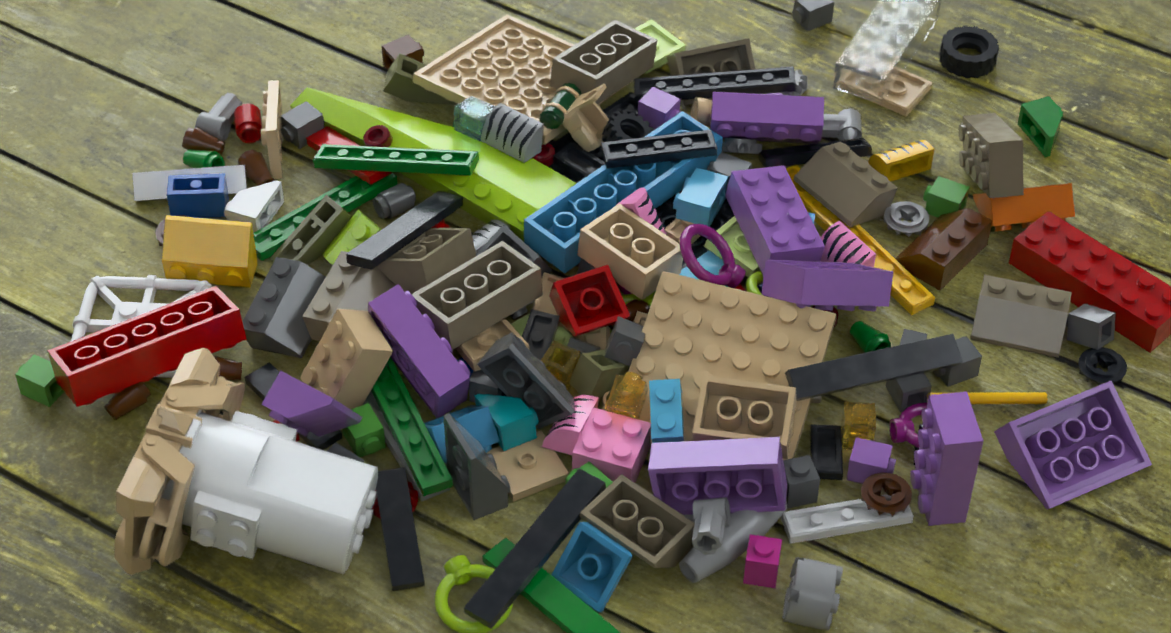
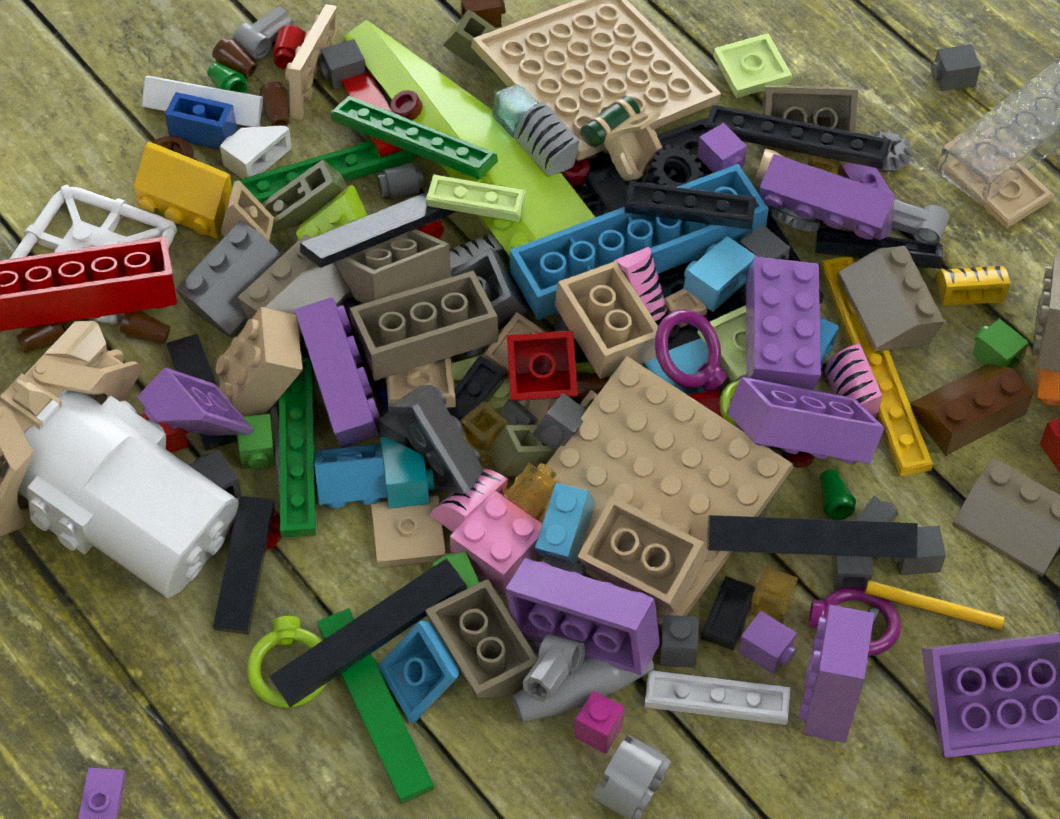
camera: 20 degrees right, 10 degrees up
dark grey slope [443,414,511,520] -> none
dark tan brick [549,20,658,104] -> none
reddish brown gear [861,472,912,517] -> none
light grey gear [884,201,929,238] -> none
none -> tan slope [220,181,274,241]
none -> yellowish green tile [426,175,526,222]

